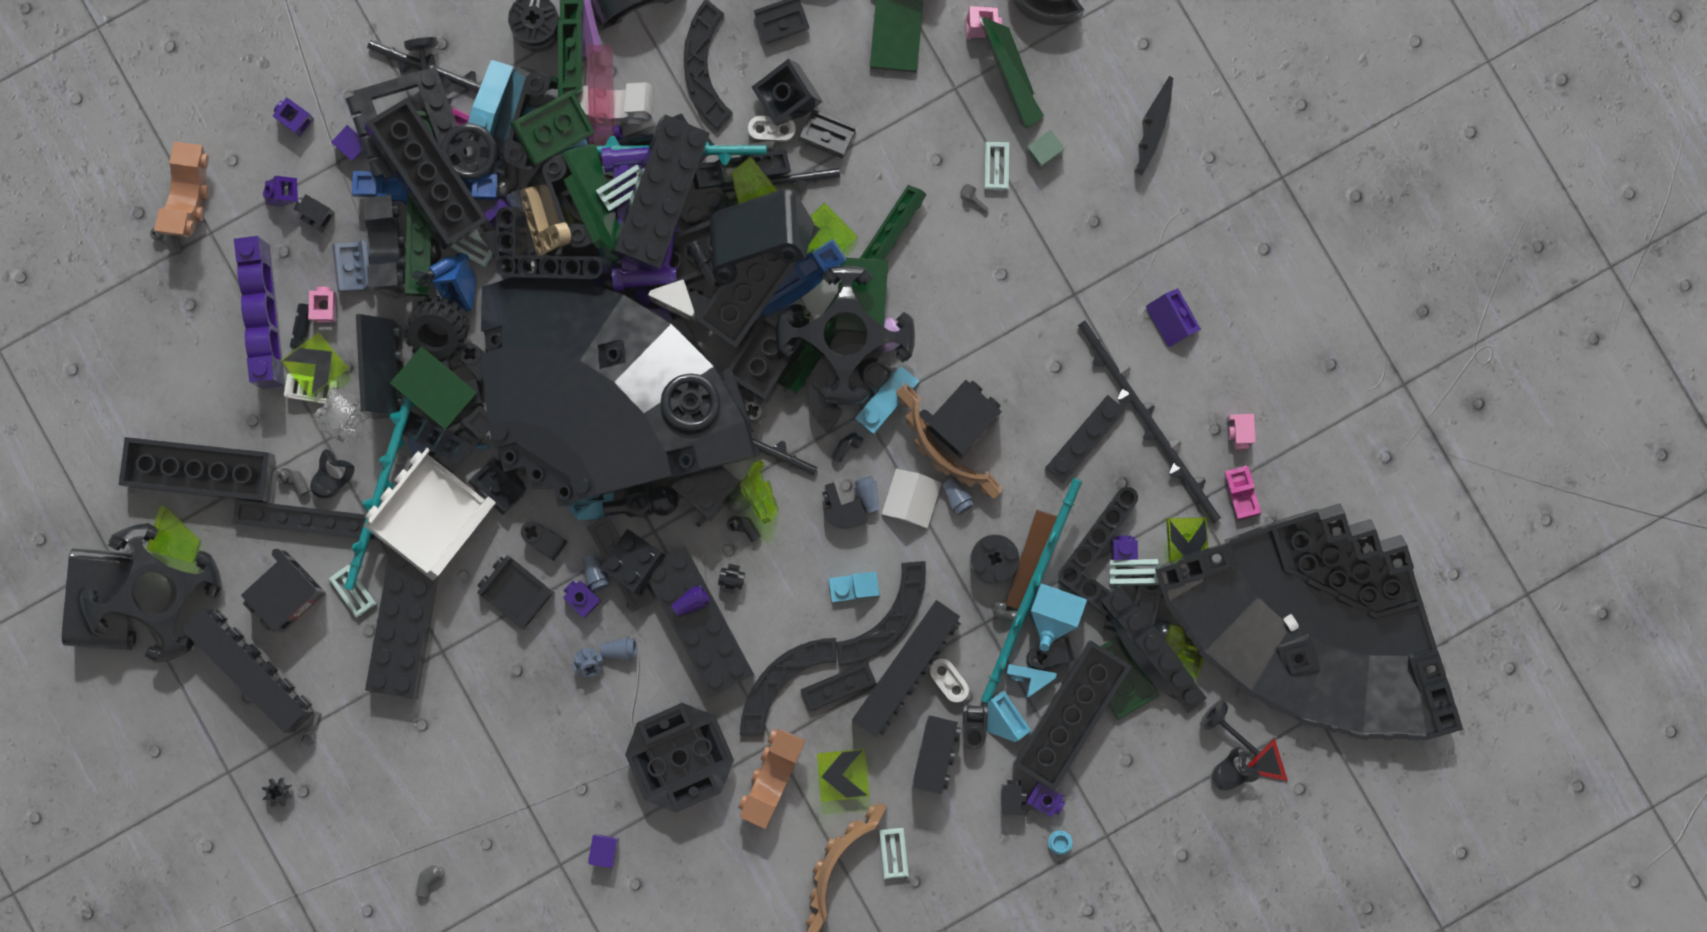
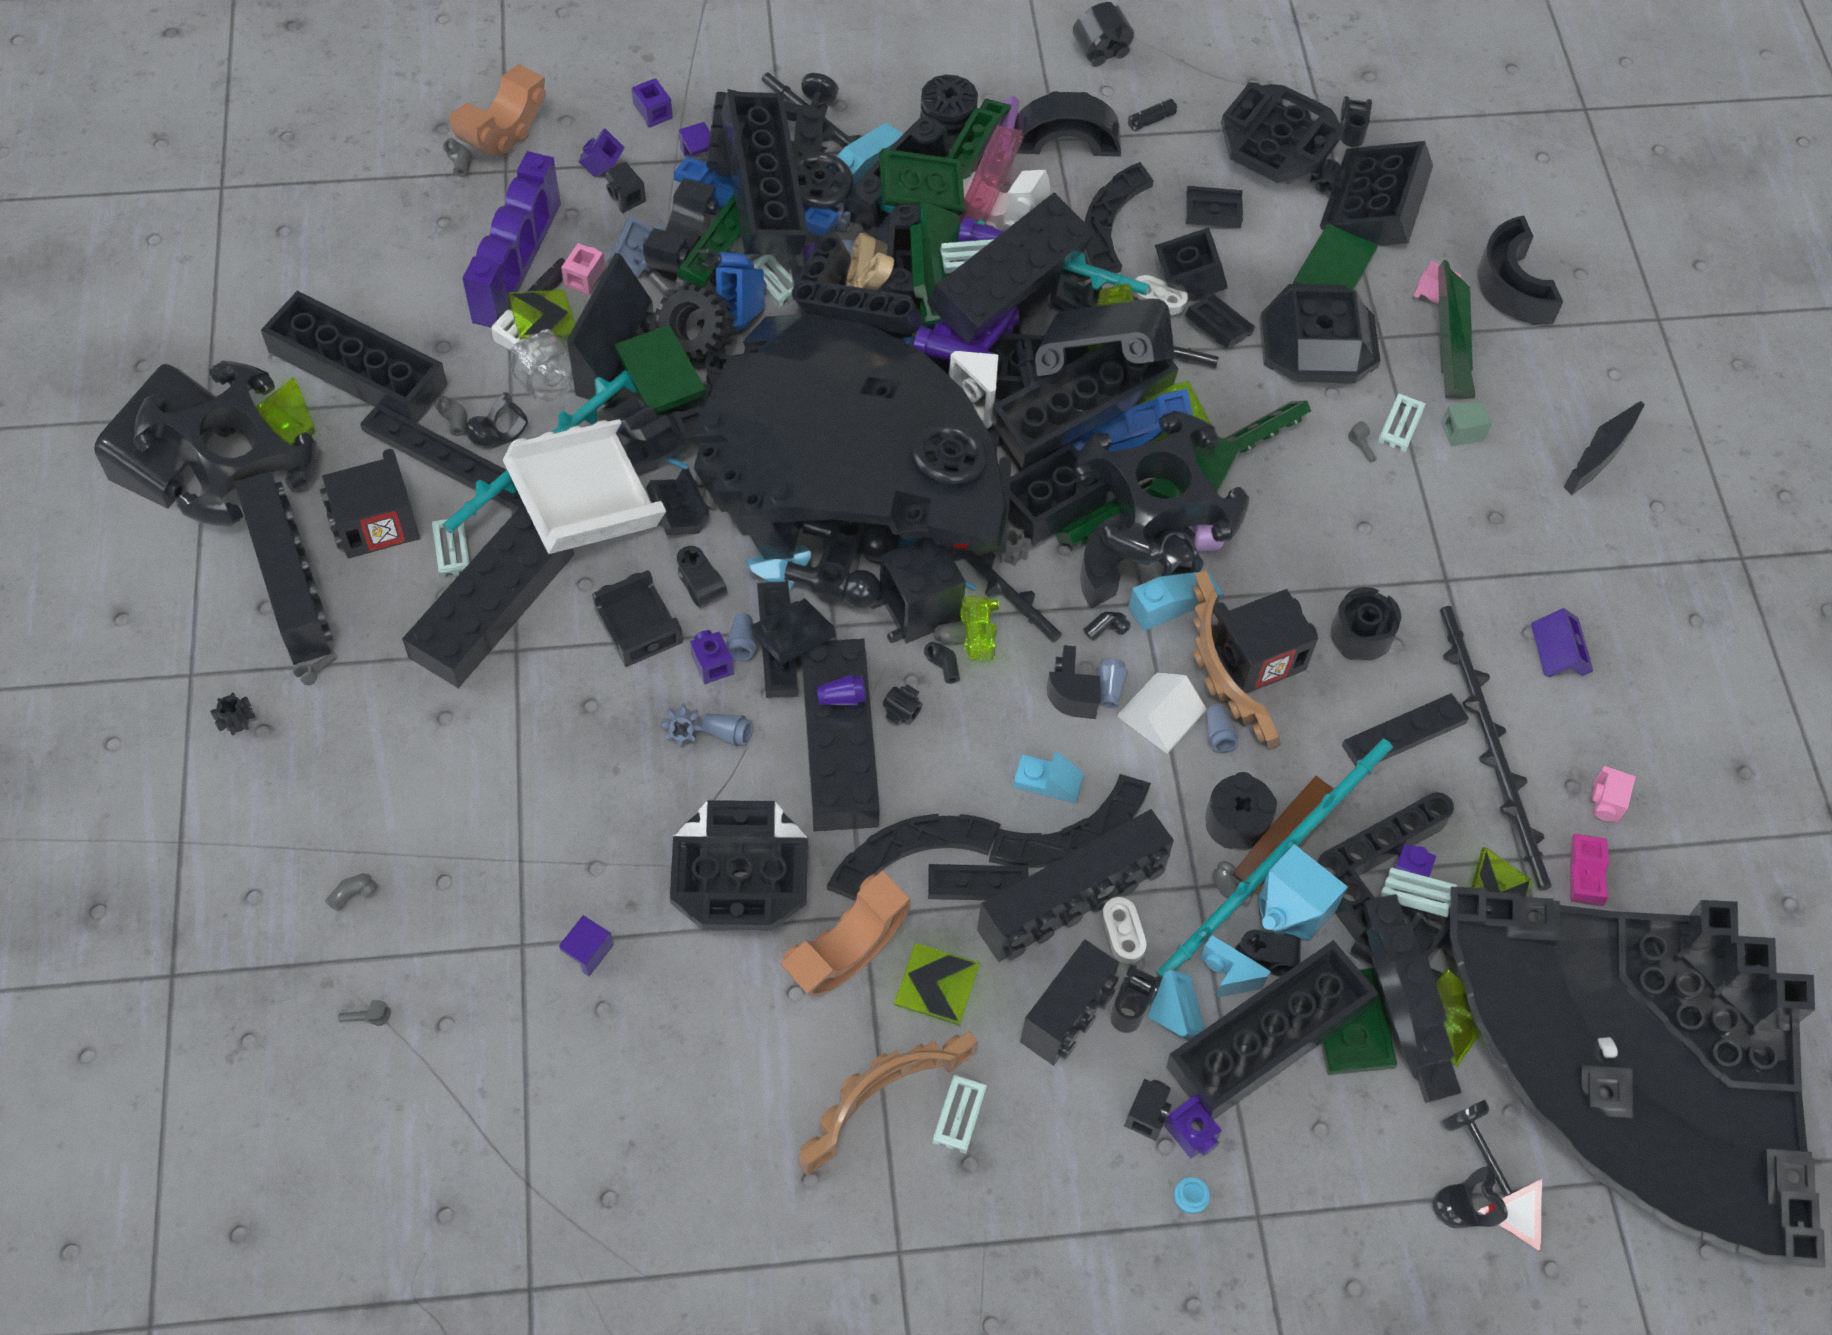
camera: 20 degrees right, 25 degrees down
none -> black piece [1259,284,1381,383]
none -> black brick [1331,587,1401,660]

